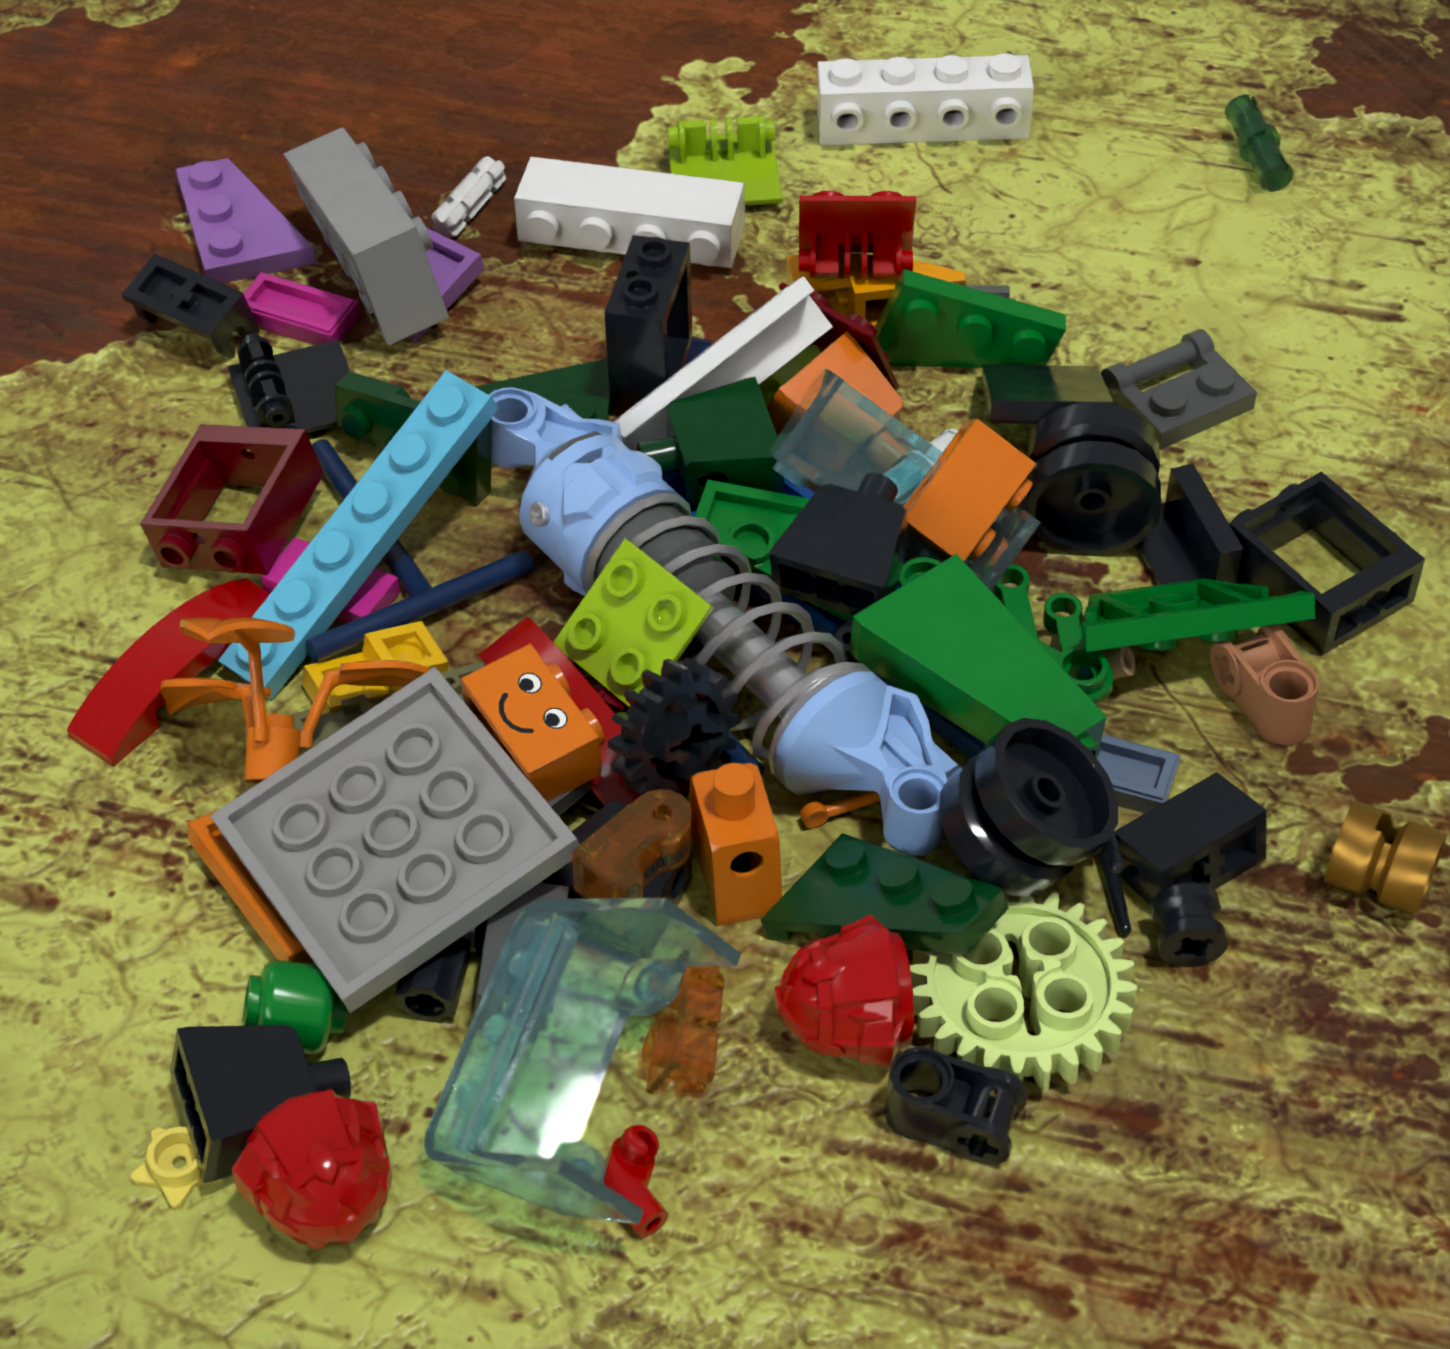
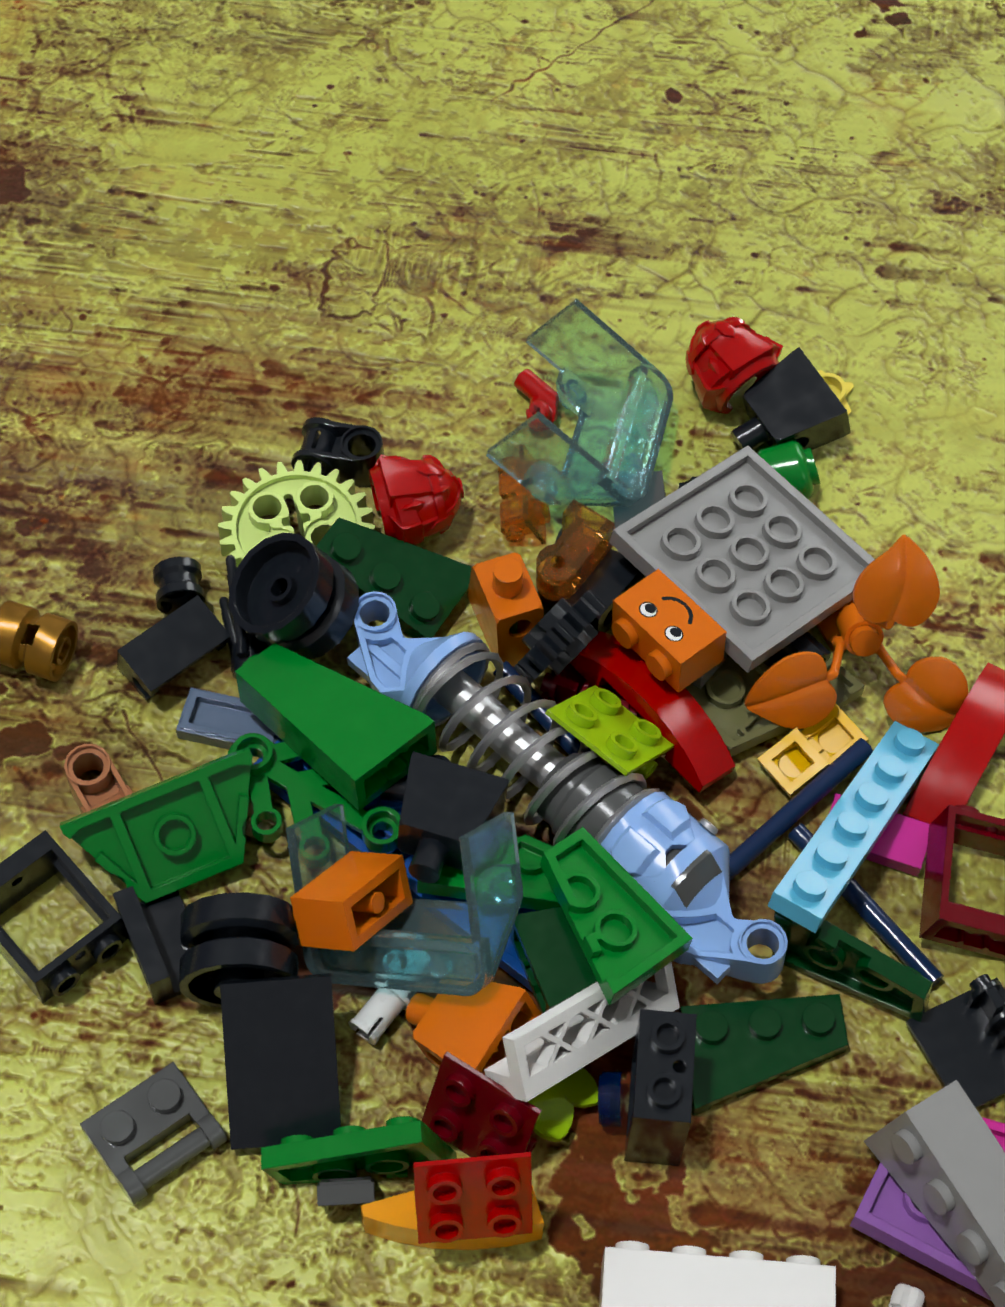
camera: 170 degrees right, 10 degrees up
none -> green wing [540,827,693,1006]

